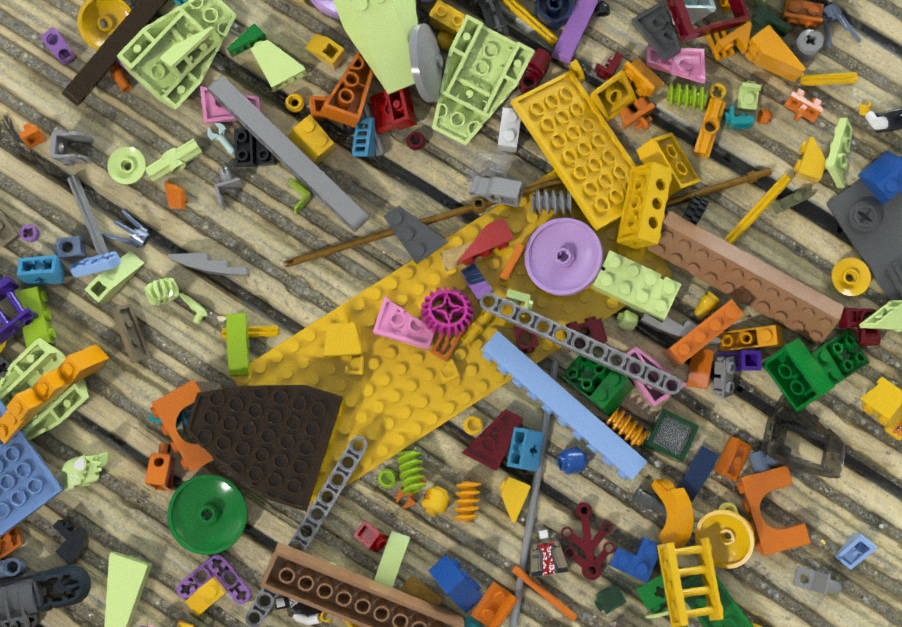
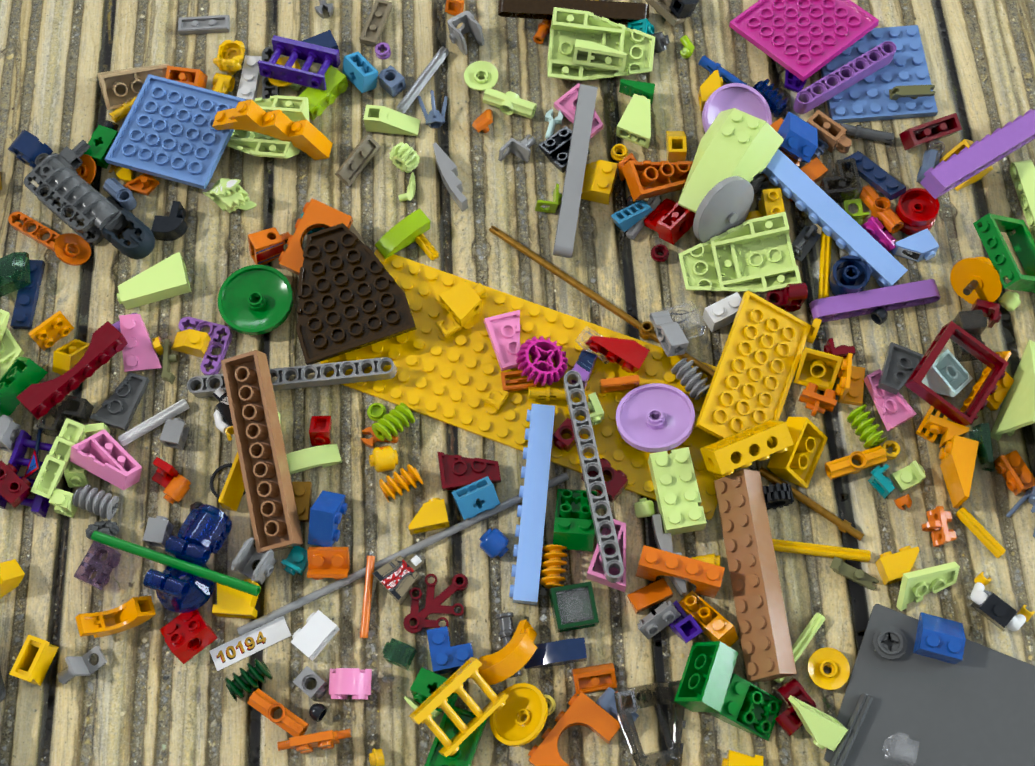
camera: 50 degrees right, 15 degrees down
light blue beam [69,252,121,277] -> none
dark grey wing [383,205,448,265] -> none
yellow plate [463,416,483,435] -> none
light grey piece [791,30,824,62] -> none
none -> yellowish green axle [774,613,825,683]

